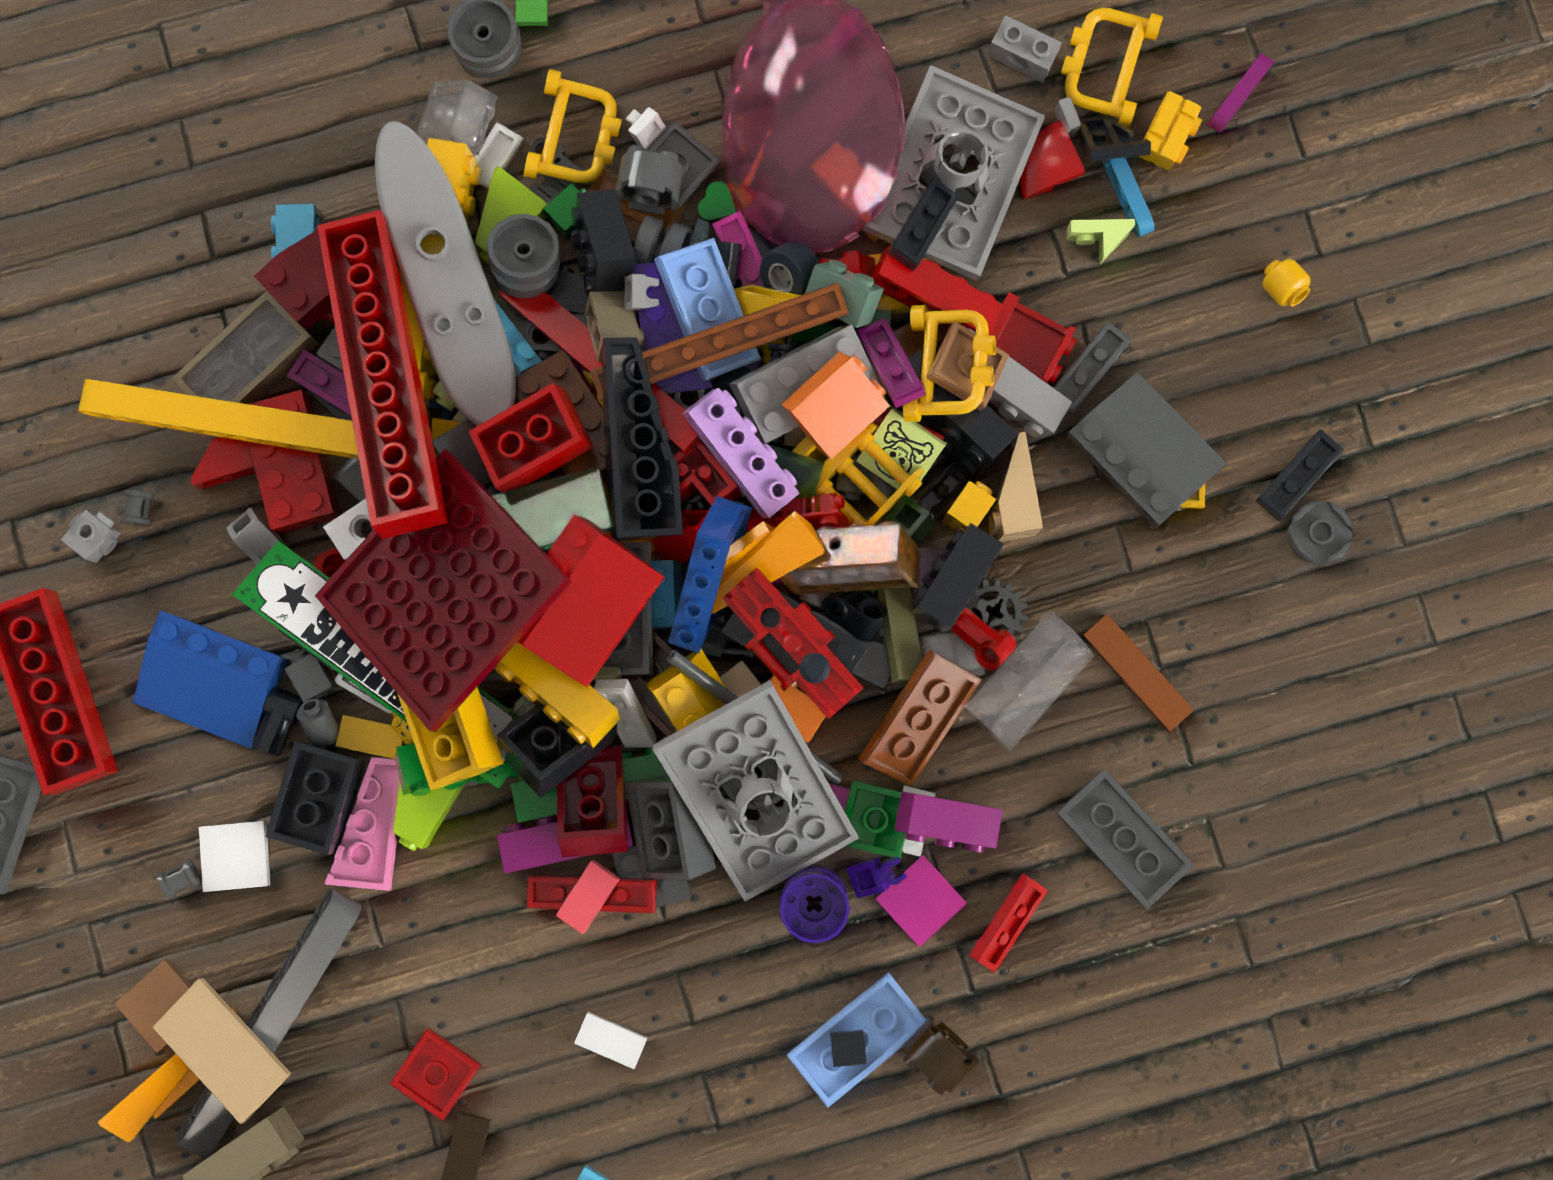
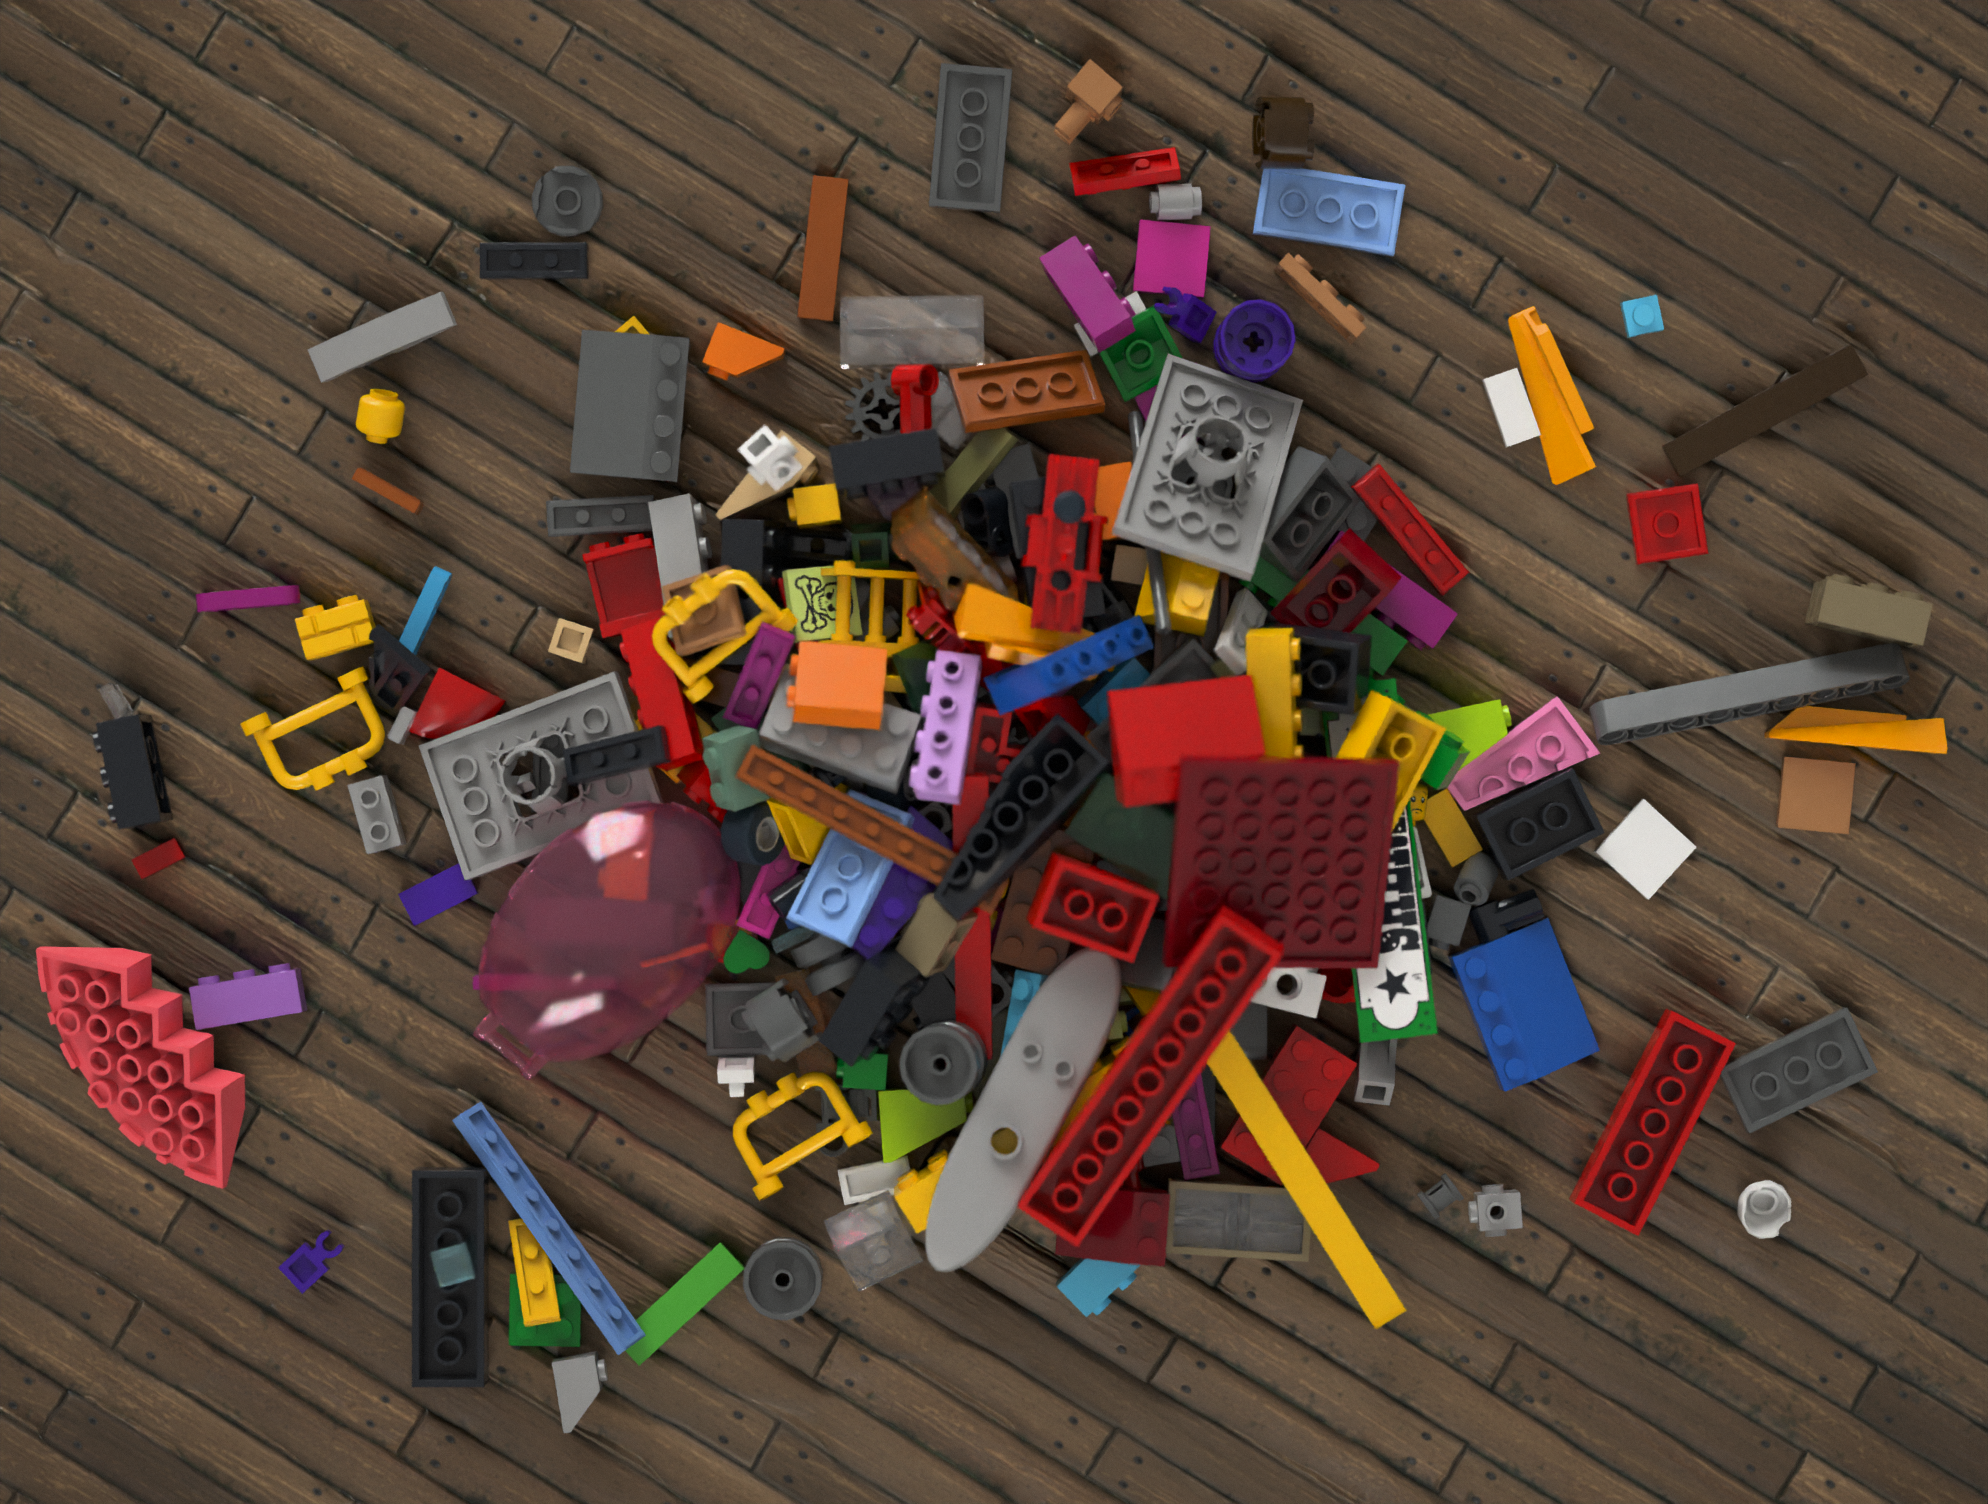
camera: 130 degrees left, 5 degrees up
tan tile [152,978,291,1124] -> none
dark grey bush [157,858,202,899] -> none
coral tile [556,860,620,934] -> none
light grey tile [625,274,659,310] -> none
black tile [830,1029,866,1067] -> none
yellowish green slope [1067,219,1135,264] -> none
none -> light grey slope [308,292,457,383]
none -> dark orange tile [352,467,424,516]
none -> dark purple tile [398,863,479,926]
none -> tan panel [548,618,594,664]
none -> orange slope [702,322,786,381]
none -> white brick [738,425,803,491]
none -> medium nougat brick [1054,59,1123,145]
none -> light grey brick [1149,183,1202,220]
none -> medium nougat plate [1274,253,1367,345]
none -> light orange wedge [1508,306,1596,485]

